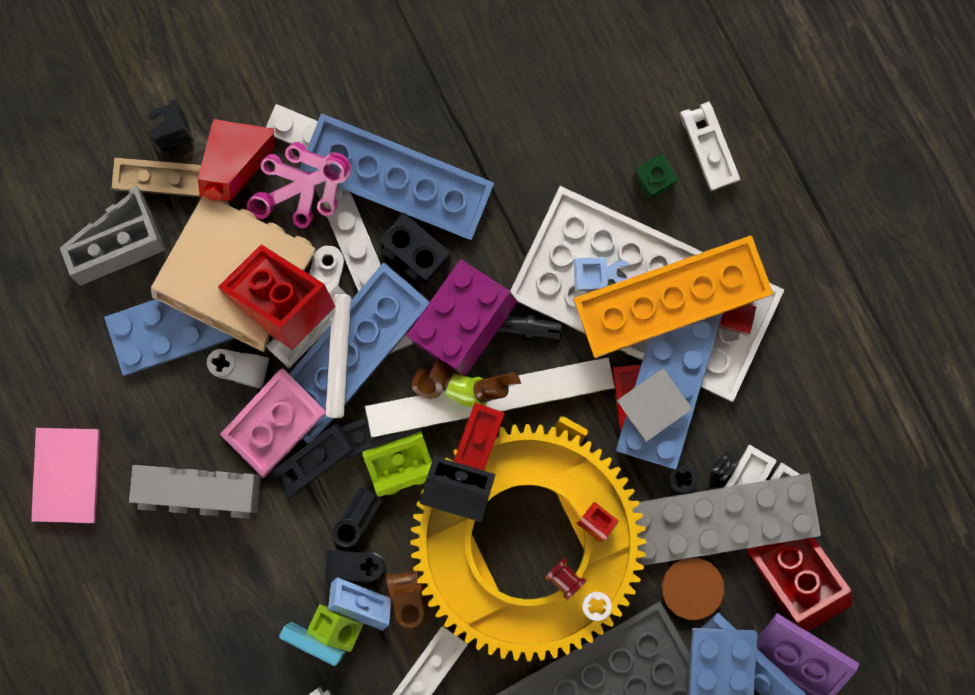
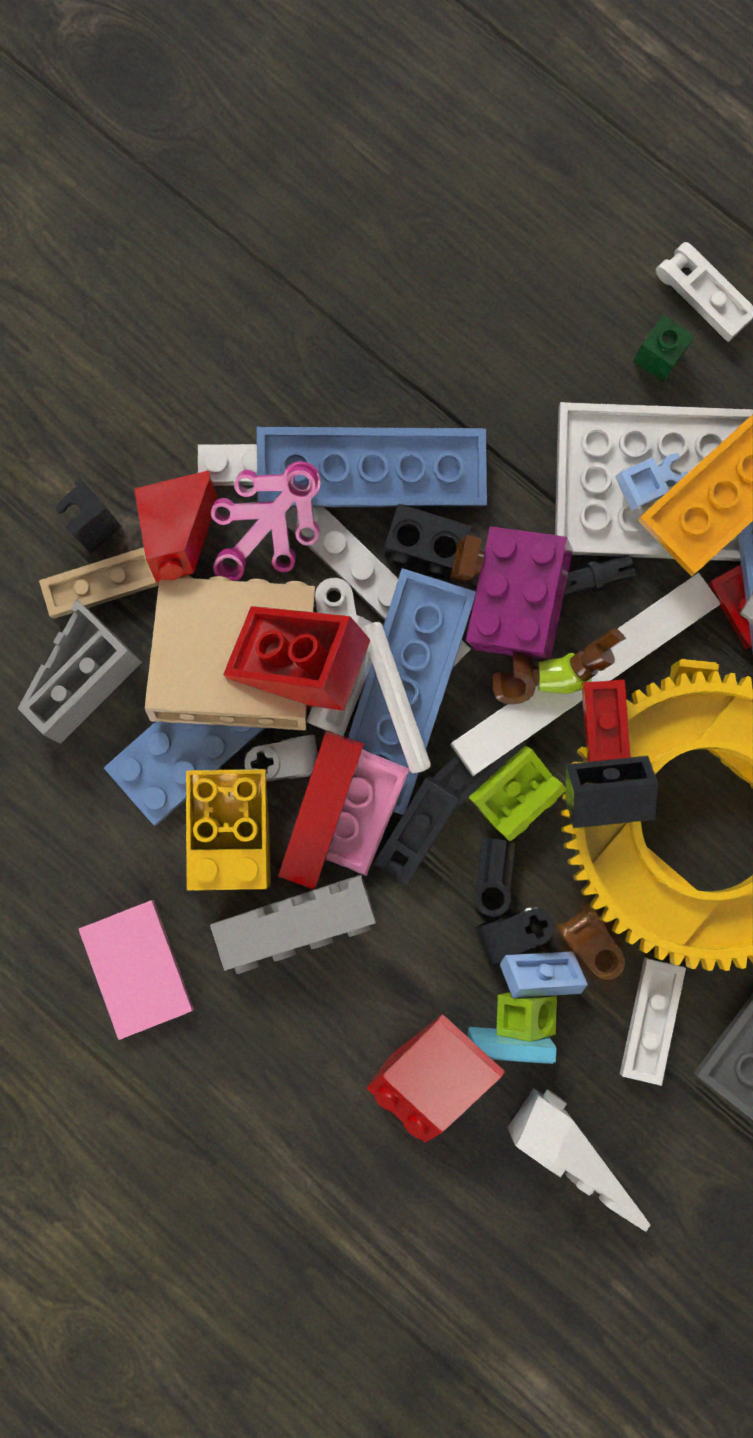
camera: 20 degrees left, 0 degrees up
none -> yellow slope [186,769,271,890]
none -> red tile [278,730,365,890]
none -> slope [366,1014,505,1143]
none -> reddish brown plate [450,535,484,583]

